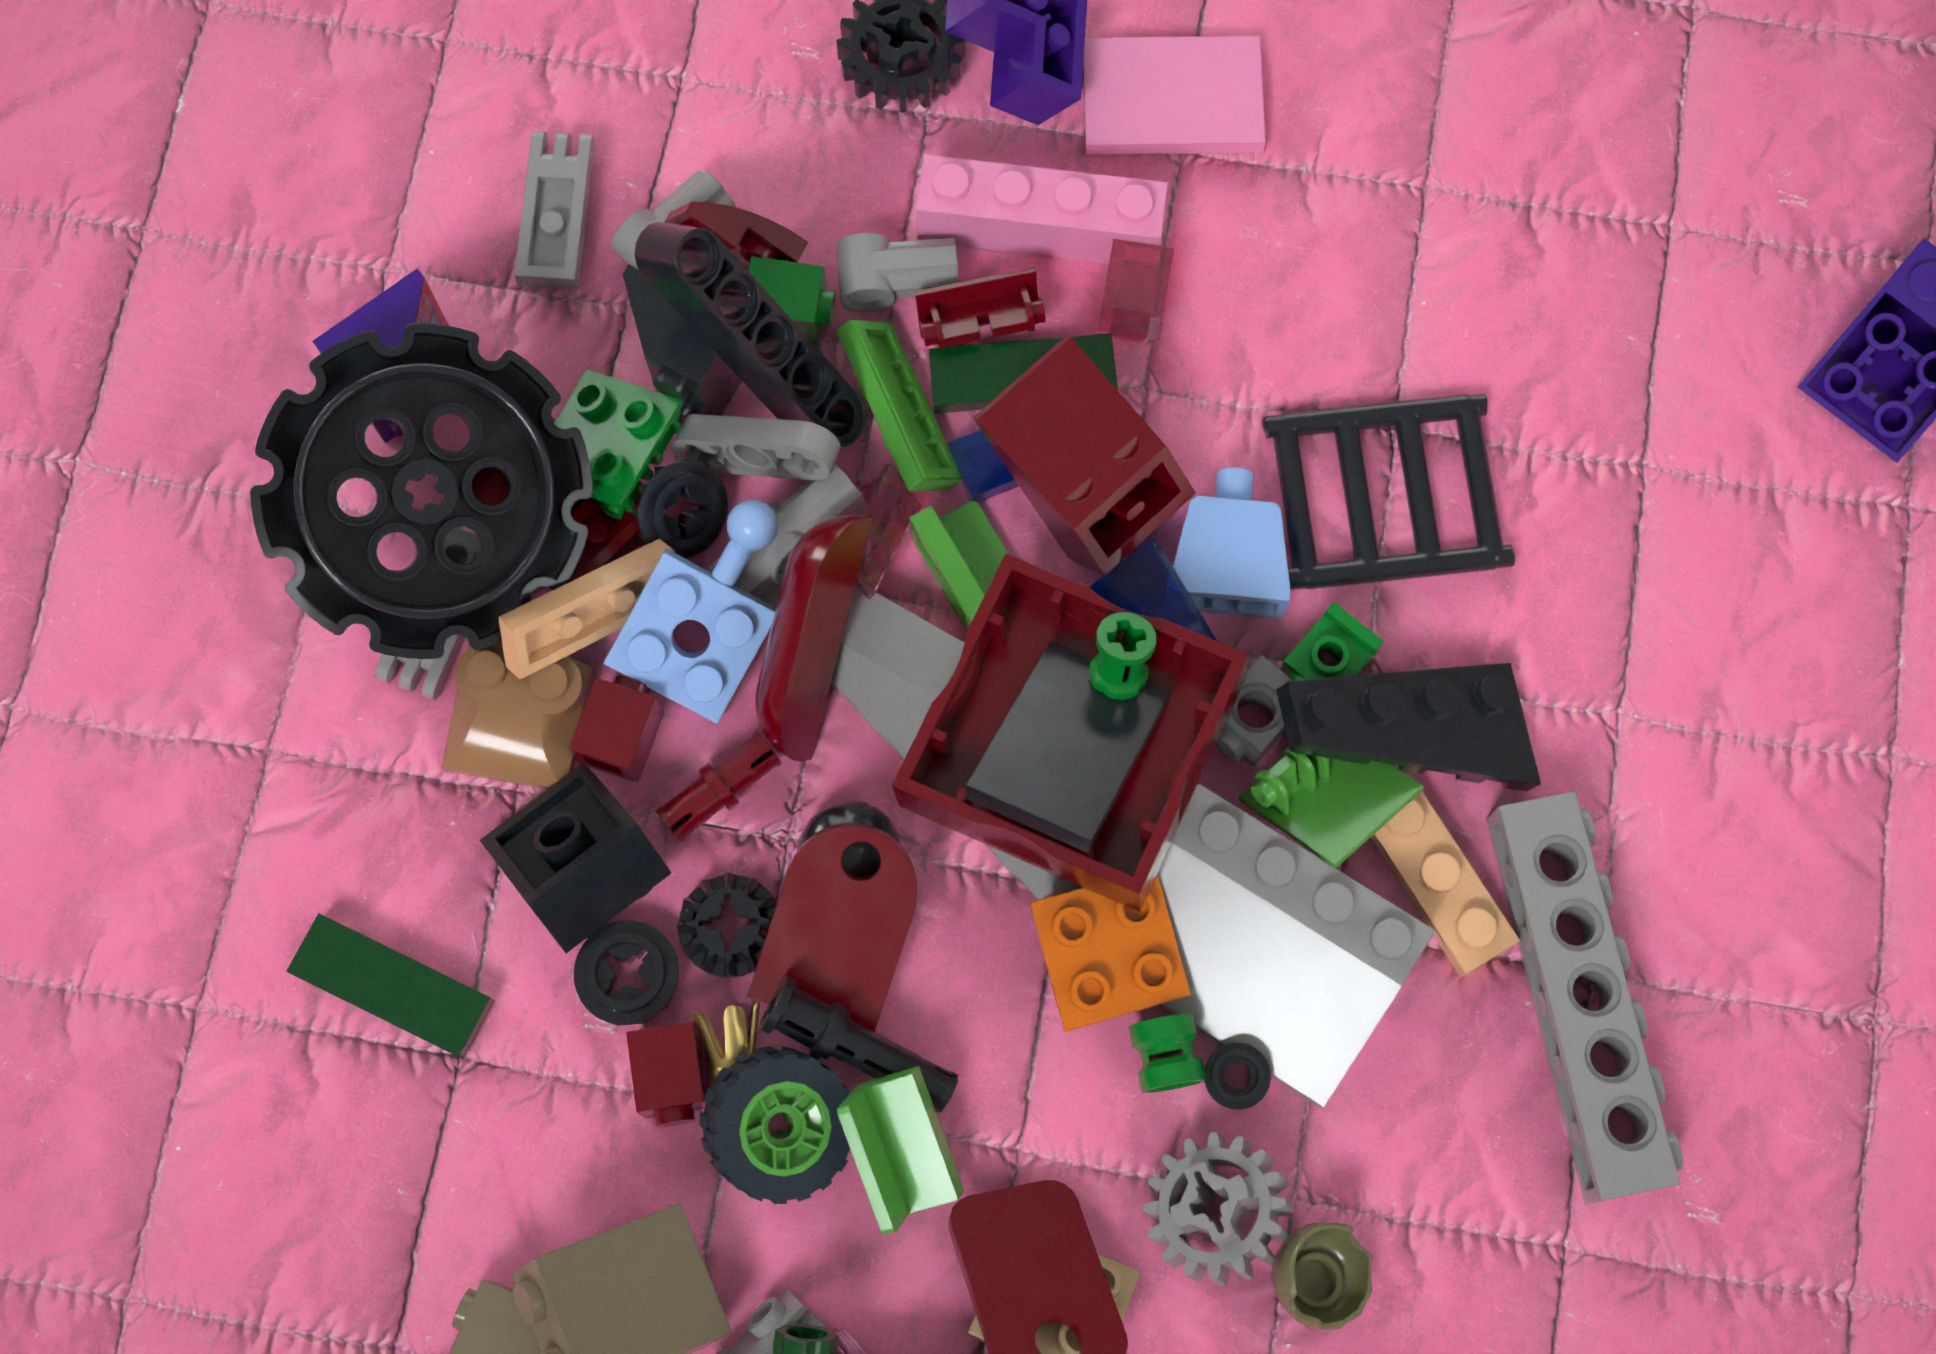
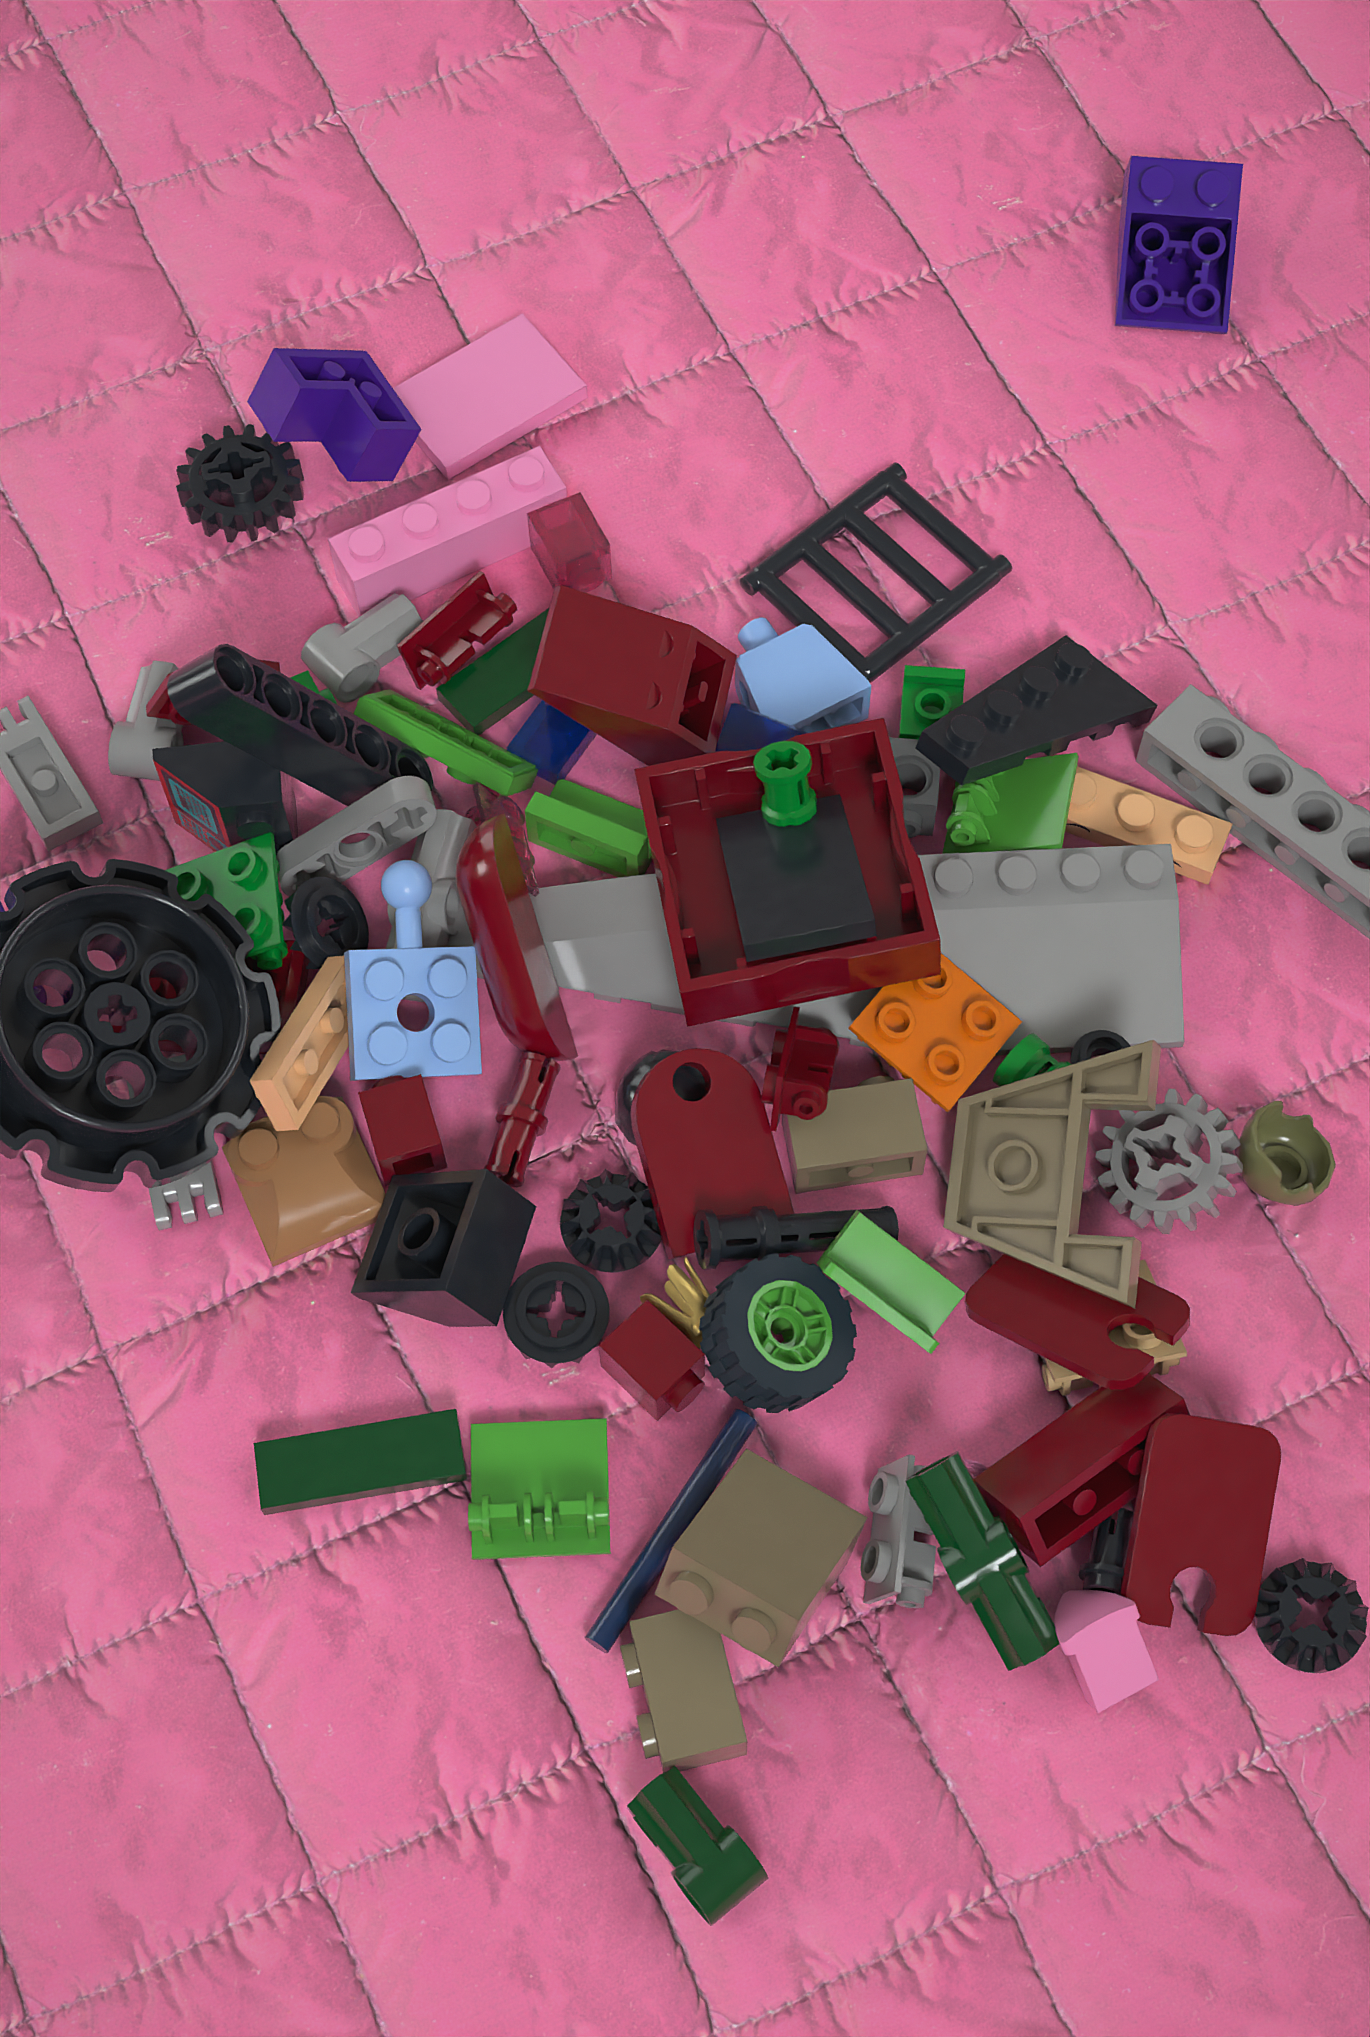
camera: 35 degrees left, 10 degrees down
none -> bright green hinge [468,1418,611,1560]
none -> dark blue bar [585,1409,757,1653]
none -> dark red hinge [761,1006,840,1132]
none -> dark tan brick [782,1076,928,1194]
none -> dark tan wing [943,1040,1161,1309]

